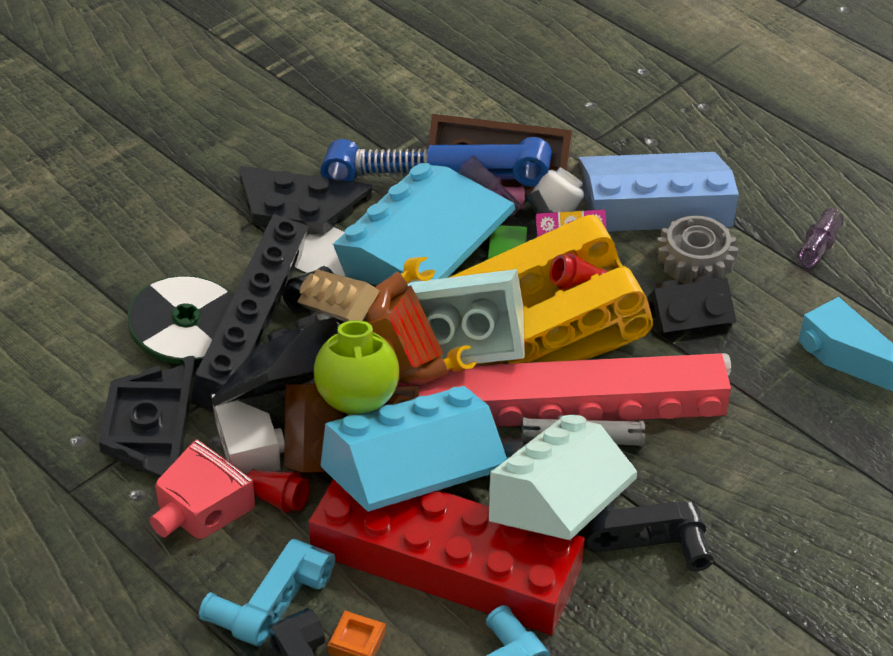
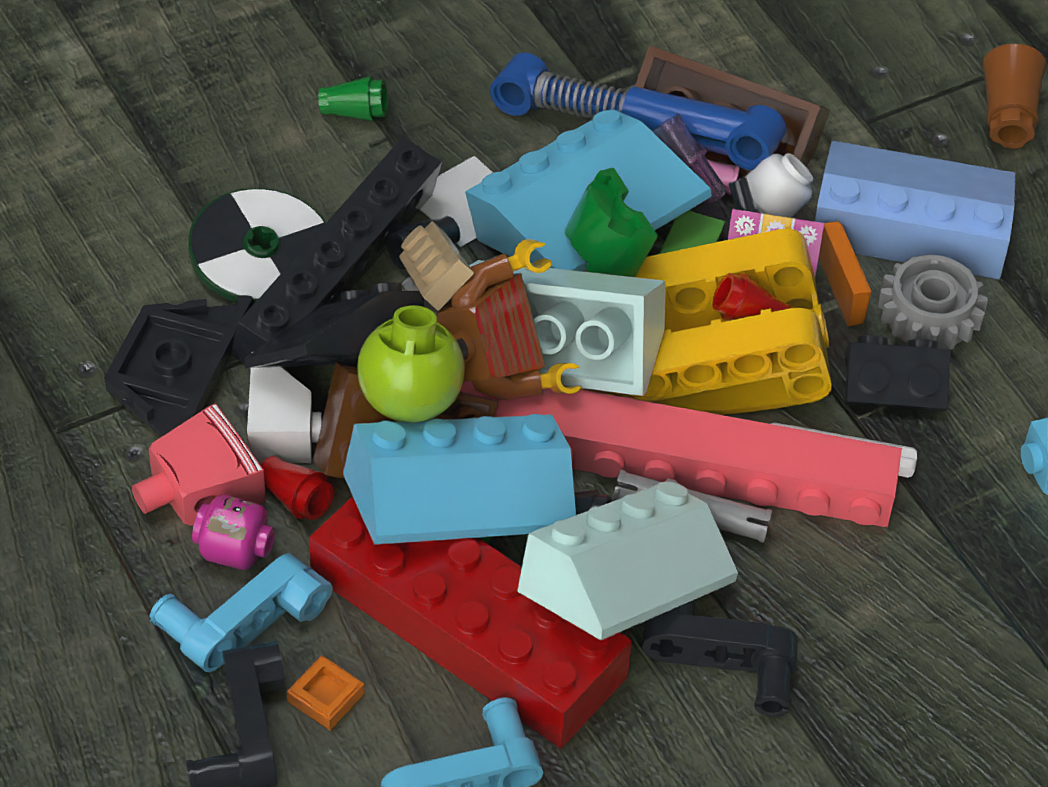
camera: 15 degrees right, 5 degrees up
black wing [239,166,372,235] -> none
none -> dark pink head [192,495,275,570]
none -> green cone [318,76,388,122]
none -> green cylinder [564,168,658,277]
none -> orange tile [819,221,871,326]
none -> dark orange plant [982,44,1046,149]

